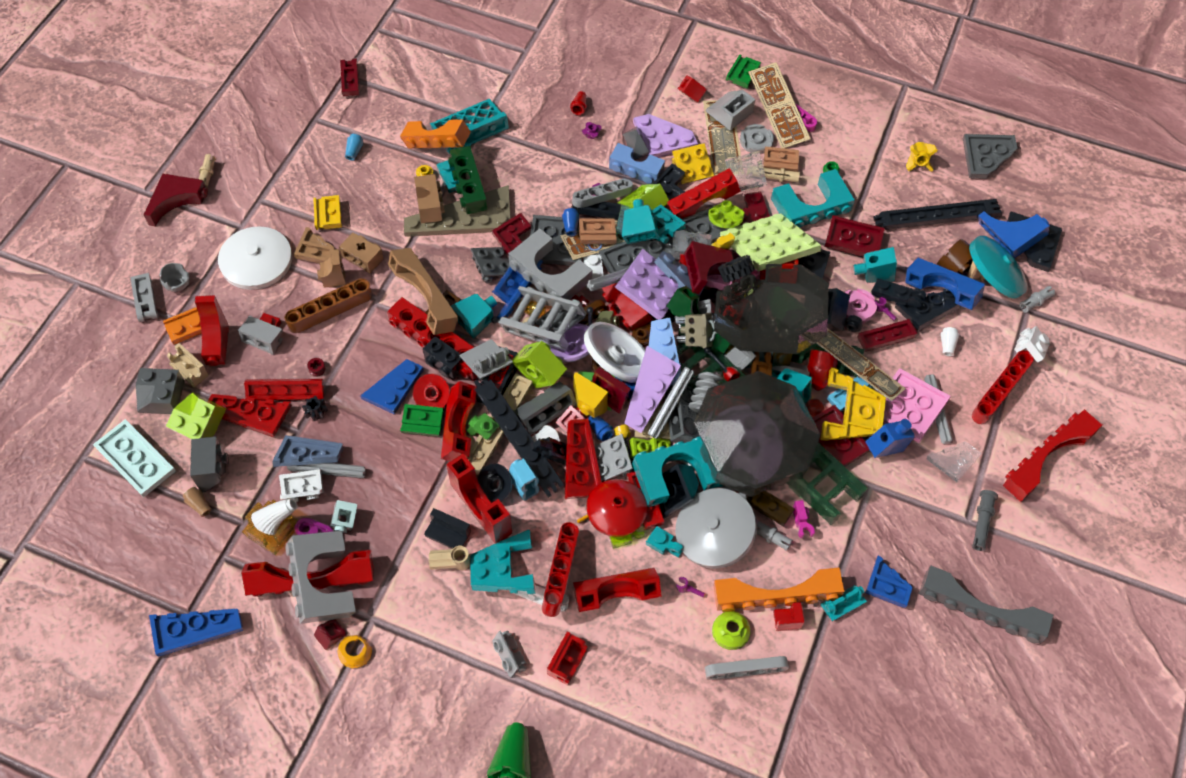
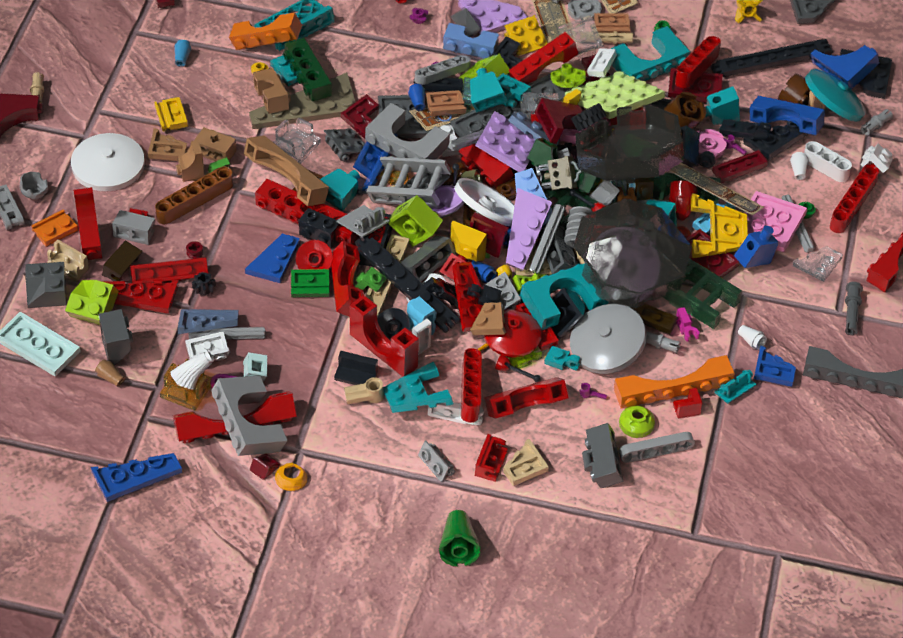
camera: 10 degrees left, 10 degrees down
none -> dark brown hinge [102,240,142,281]
none -> bright green plate [208,157,230,173]
none -> clear panel [273,117,321,164]
none -> white plate [412,319,432,355]
none -> black plate [467,284,502,306]
none -> medium nougat wing [470,302,506,335]
none -> hinge [495,355,541,382]
none -> tan wing [503,439,549,486]
none -> dark grey piece [582,423,623,488]
none -> white plate [587,48,617,77]
none -> reddish brown brick [664,92,706,130]
none -> red beam [675,36,721,88]
none -> white cone [738,325,767,350]
none -> green plate [798,202,816,219]
none -> white beam [804,141,852,182]

